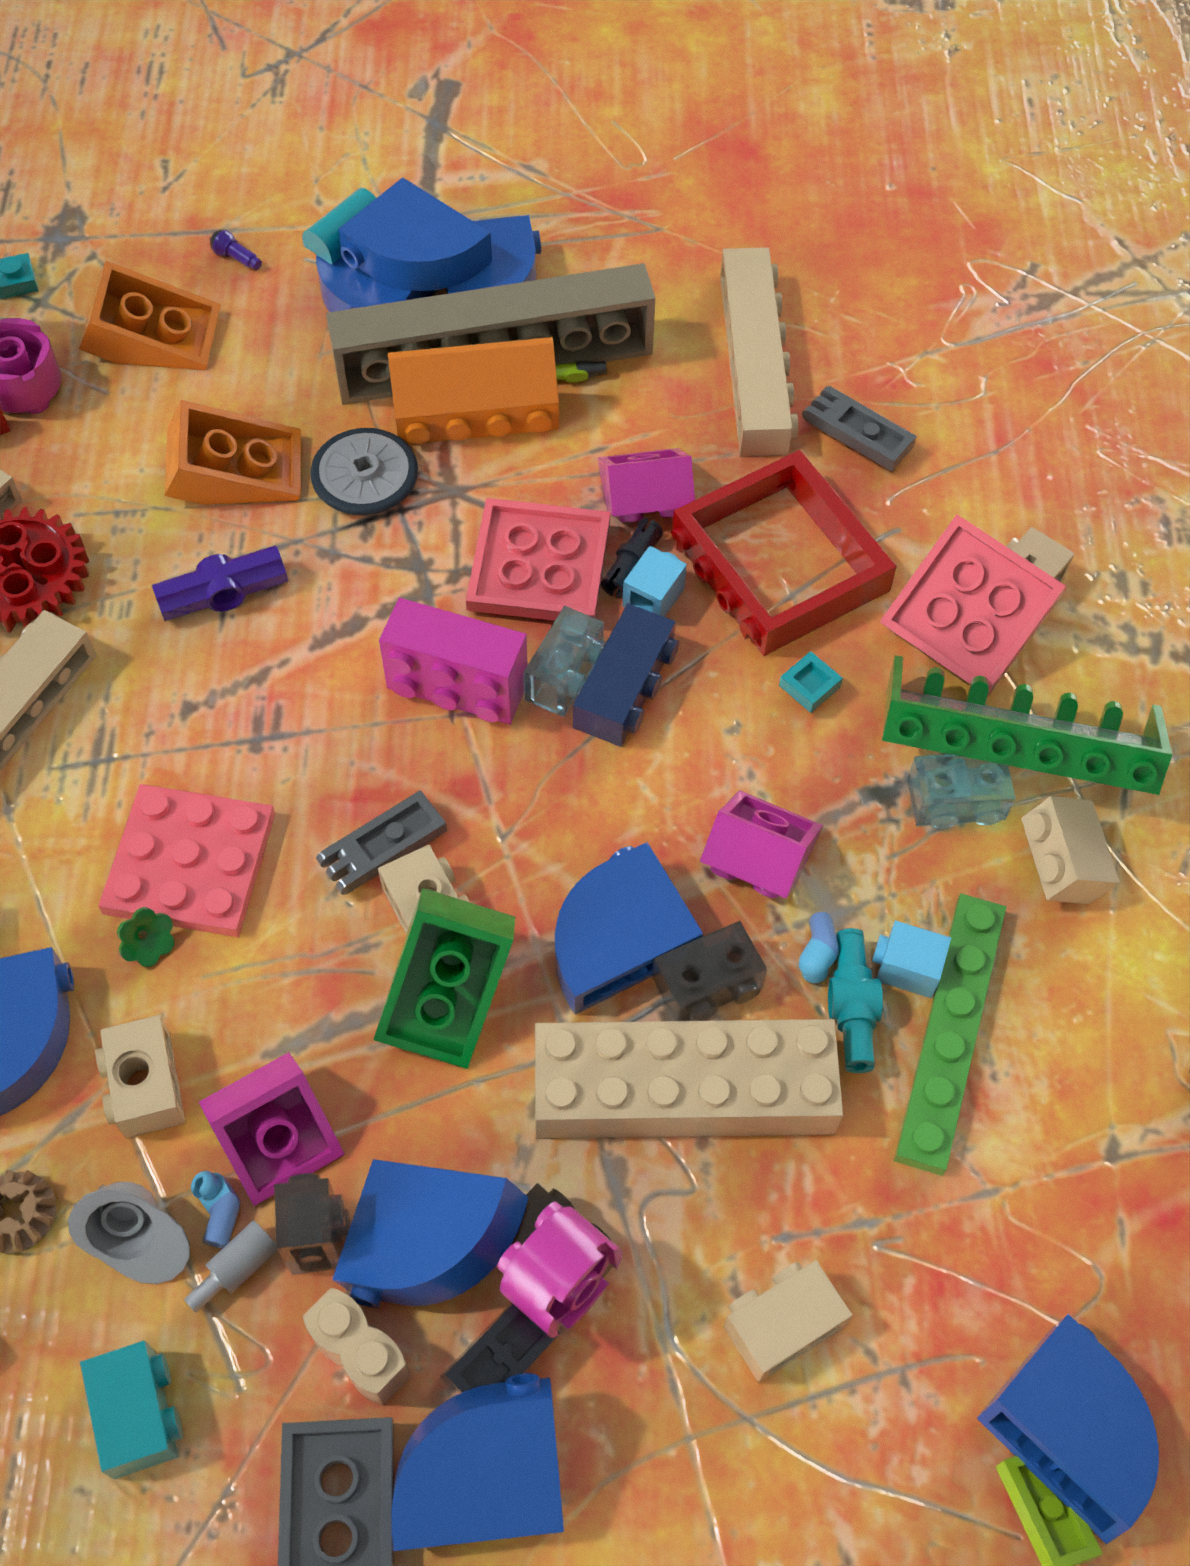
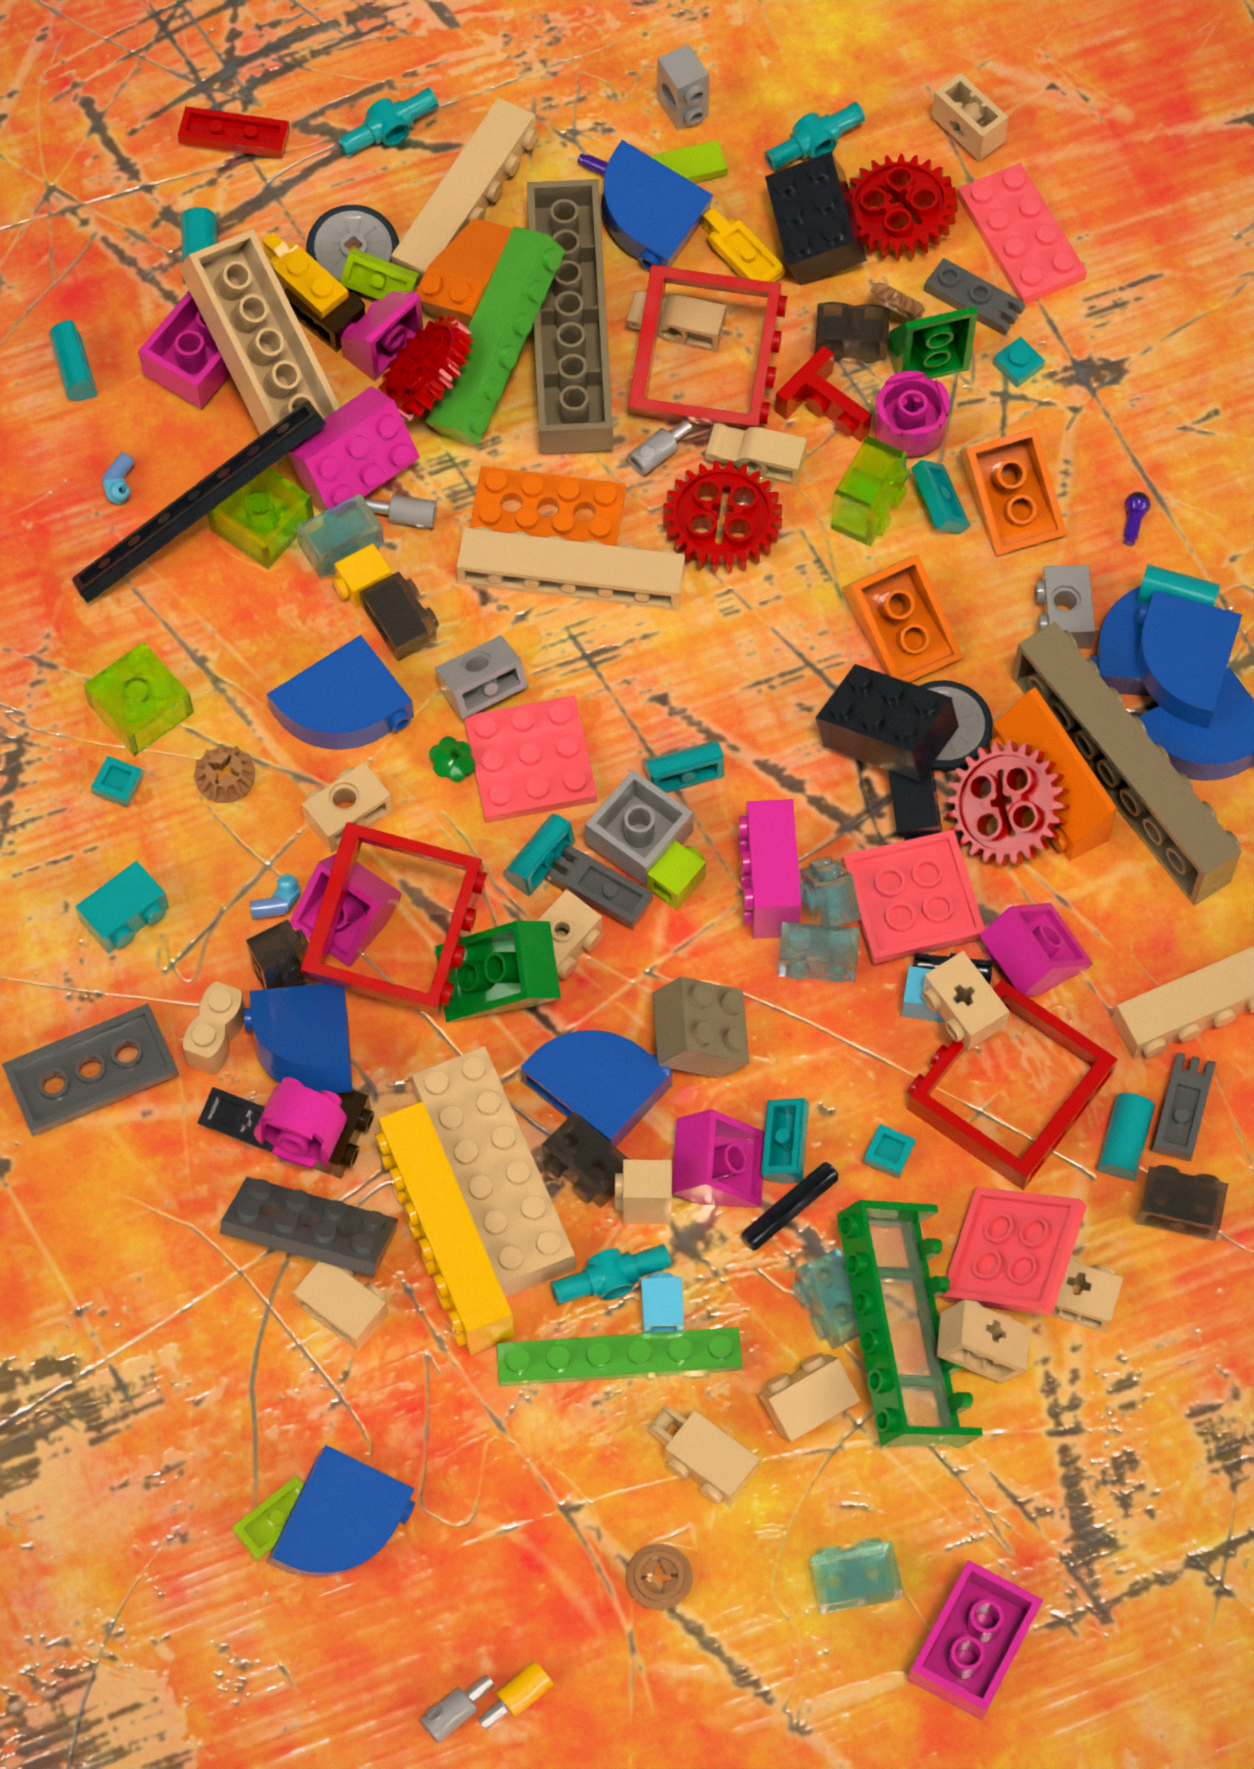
camera: 70 degrees right, 5 degrees up
light grey piece [68,1181,190,1284] -> none
dark purple piece [152,545,288,621] -> none
light grey piece [183,1220,279,1313] -> none
blue brick [391,1373,564,1551] -> none
piece [555,361,607,383] -> none
dark blue brick [573,603,679,747] -> none
medium azure arm [799,912,839,983] -> none
none -> dark grey plate [220,1177,398,1276]
none -> red window [301,822,488,1015]
none -> yellow brick [375,1101,515,1357]
none -> light grey brick [435,635,529,719]
none -> teal brick [503,814,575,897]
none -> light grey brick [585,770,694,886]
none -> tan brick [615,1159,672,1224]
none -> teal brick [643,740,725,793]
none -> lime brick [647,840,706,911]
none -> tan brick [648,1406,760,1508]
none -> dark tan brick [652,976,749,1078]
none -> black axle [741,1162,839,1251]
none -> teal brick [761,1098,809,1184]
none -> clear light blue brick [800,857,861,929]
none -> black brick [815,664,959,781]
none -> clear neon green brick [831,435,910,547]
none -> black hinge [888,765,943,841]
none -> teal plate [911,460,970,534]
none -> tan brick [921,951,1010,1050]
none -> tan brick [937,1299,1030,1383]
none -> gear [946,740,1069,866]
none -> light grey brick [1035,565,1095,649]
none -> teal brick [1096,1093,1155,1182]
none -> clear smoke brick [1136,1165,1229,1241]

